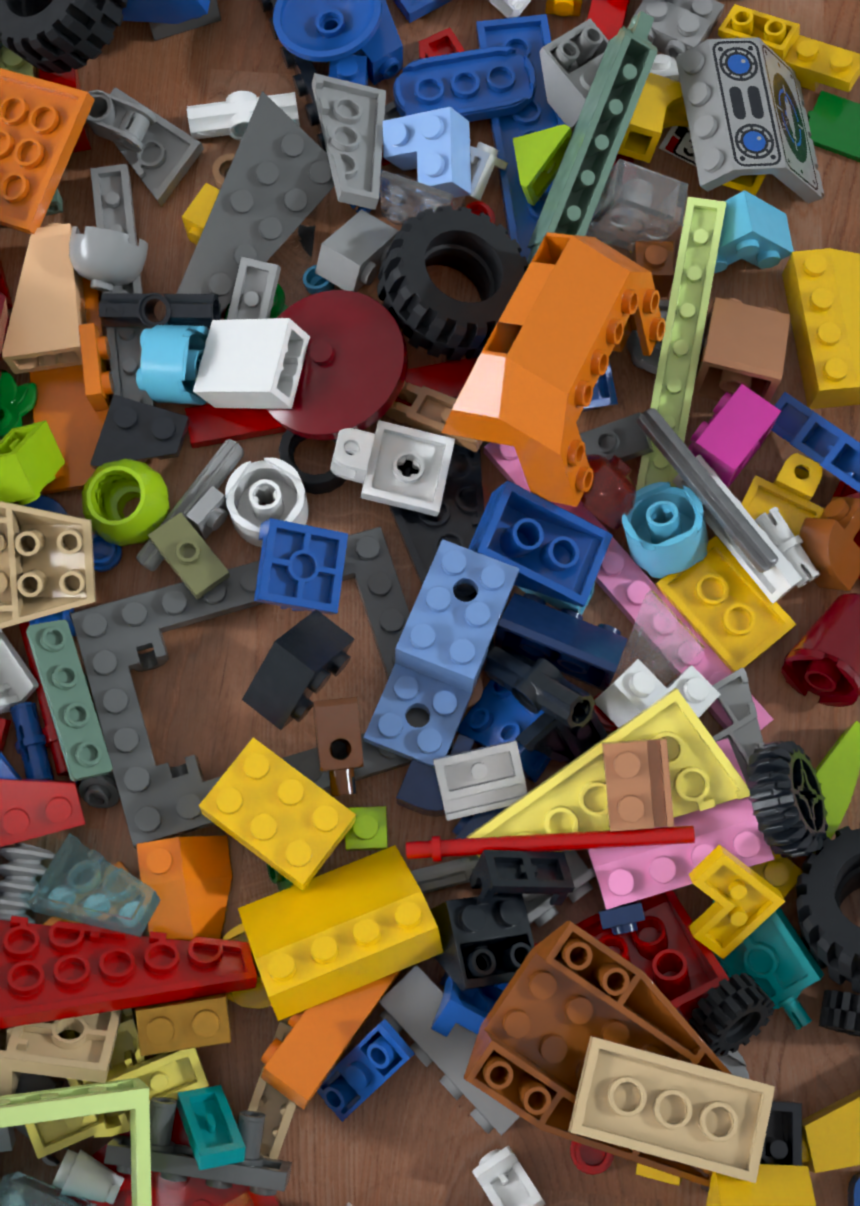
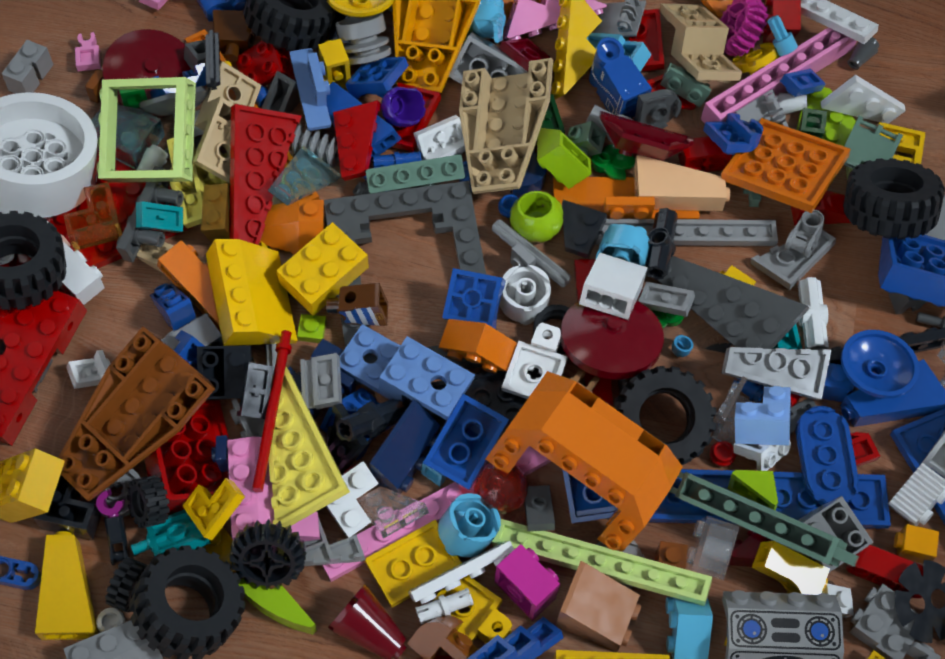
camera: 95 degrees right, 10 degrees down
light grey cylinder [69,226,148,292] -> none
olive plate [148,512,230,600] -> none
black brick [242,609,355,730] -> none
light grey piece [315,209,399,292] -> none
tan plate [568,1036,775,1183] -> none
nougat plate [602,738,674,832] -> none
flat silver axle [637,408,778,573] -> none
none -> black piece [96,489,130,566]
none -> orange brick [438,319,517,373]

